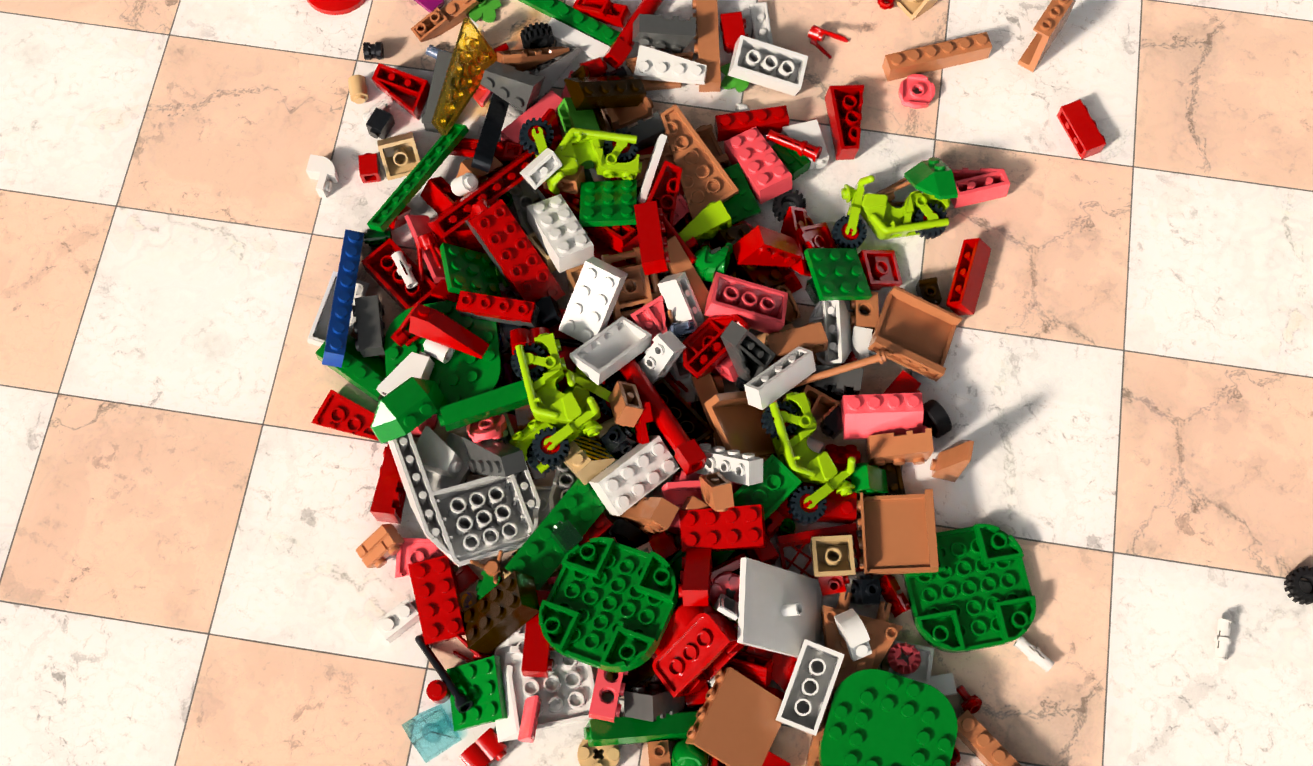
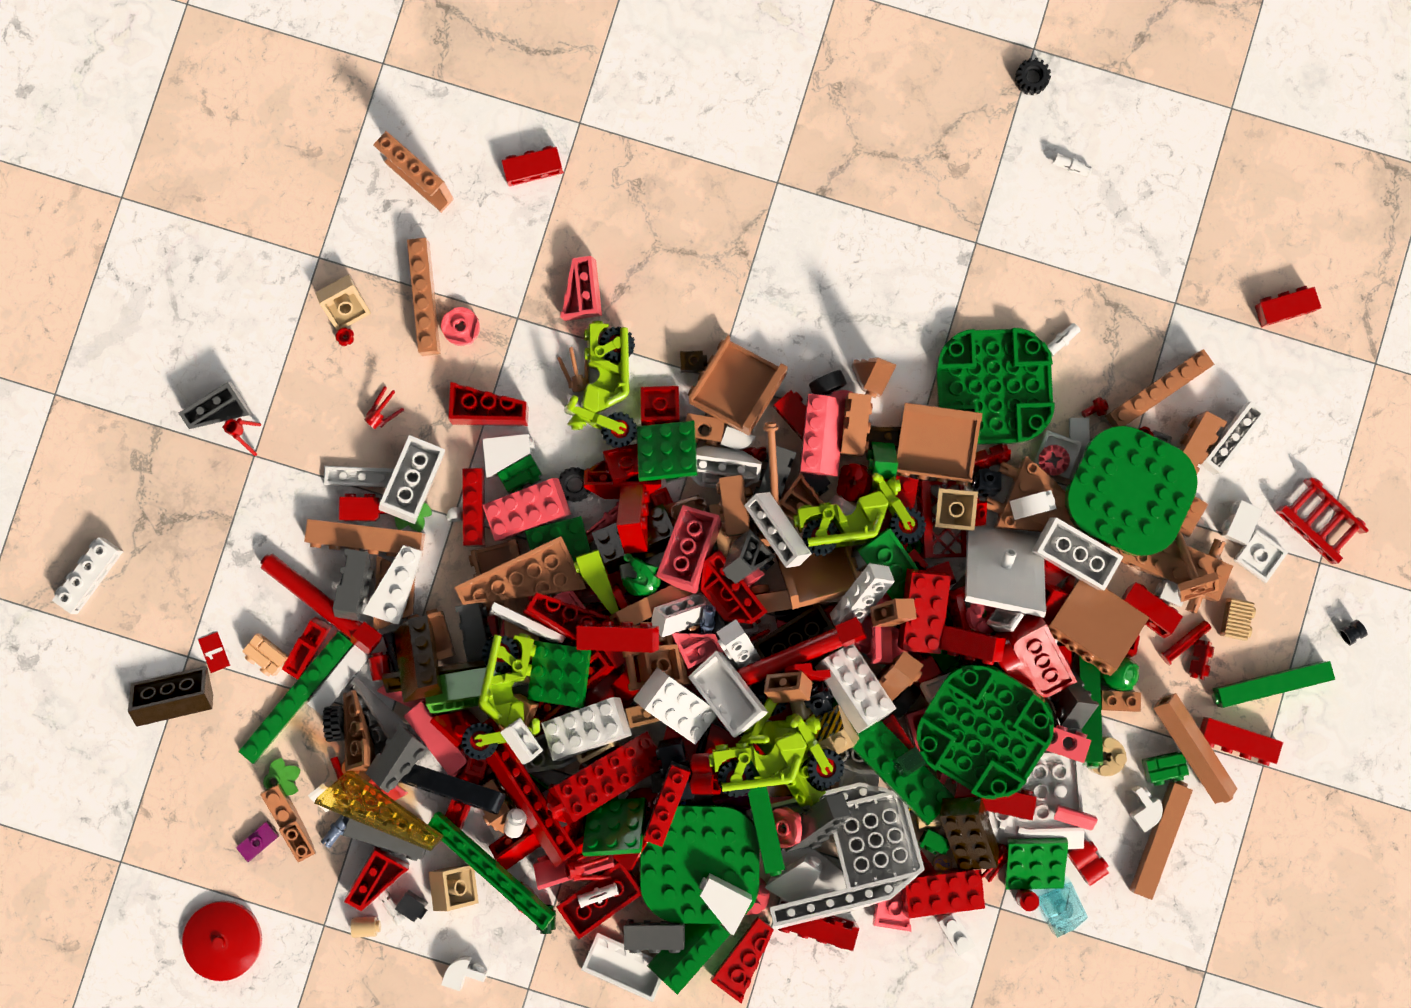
camera: 85 degrees left, 15 degrees up
blue brick [322,229,364,368] -> none
nougat brick [356,523,404,568] -> none
red brick [358,153,381,183] -> none
black wheel [363,42,384,60] -> none
green wedge [371,377,445,444] -> none
red plant [390,302,421,347] -> none
red wedge [409,304,489,359] -> none
black piece [415,635,473,713] -> none
white brick [423,339,455,364] -> none
nougat plant [470,550,503,584] -> none
red bar [661,216,697,264] -> none
nougat slope [681,496,710,510] -> none
red pin [766,129,822,162] -> none
green wedge [904,157,958,200] -> none
red brick [946,238,991,316] -> none

